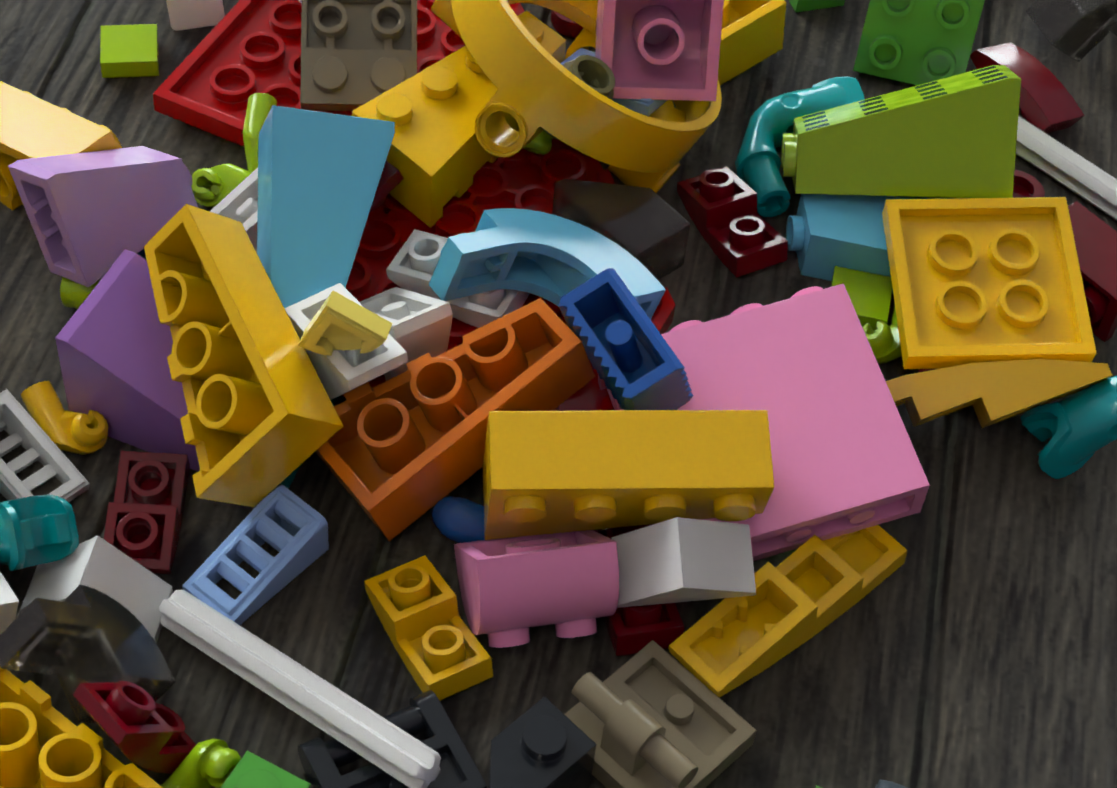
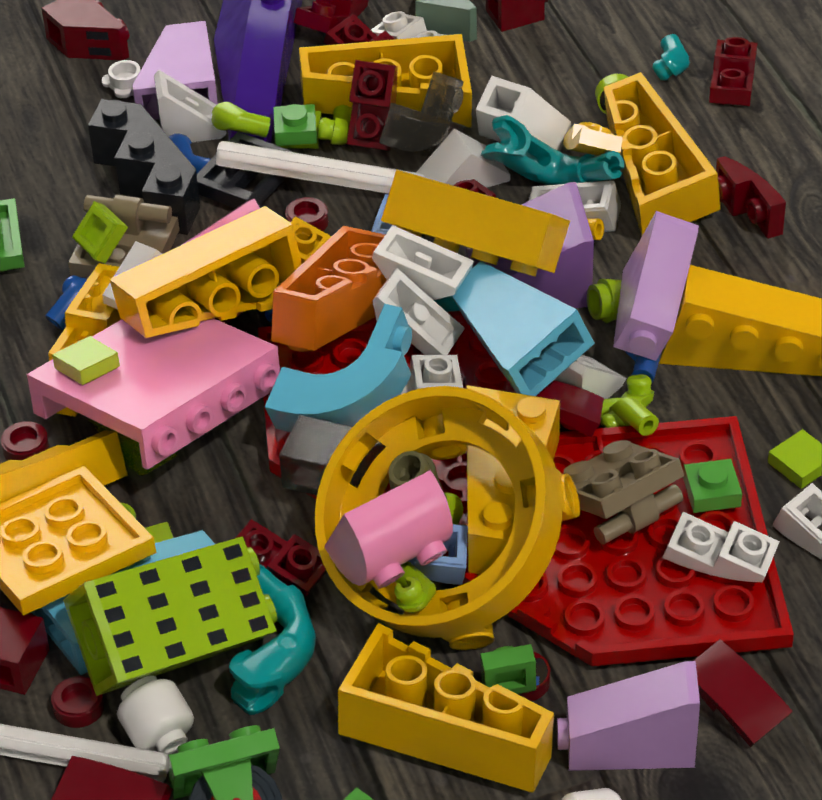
camera: 155 degrees right, 5 degrees down
light yellow tile [298,290,393,356] -> none
blue brick [559,268,694,410] -> none
none -> dark red tile [1,421,49,461]
none -> blue arm [45,275,87,330]
none -> lime tile [52,336,120,385]
none -> lime tile [72,201,128,264]
none -> dark red tile [285,197,329,231]
none -> bright green plate [683,459,742,513]

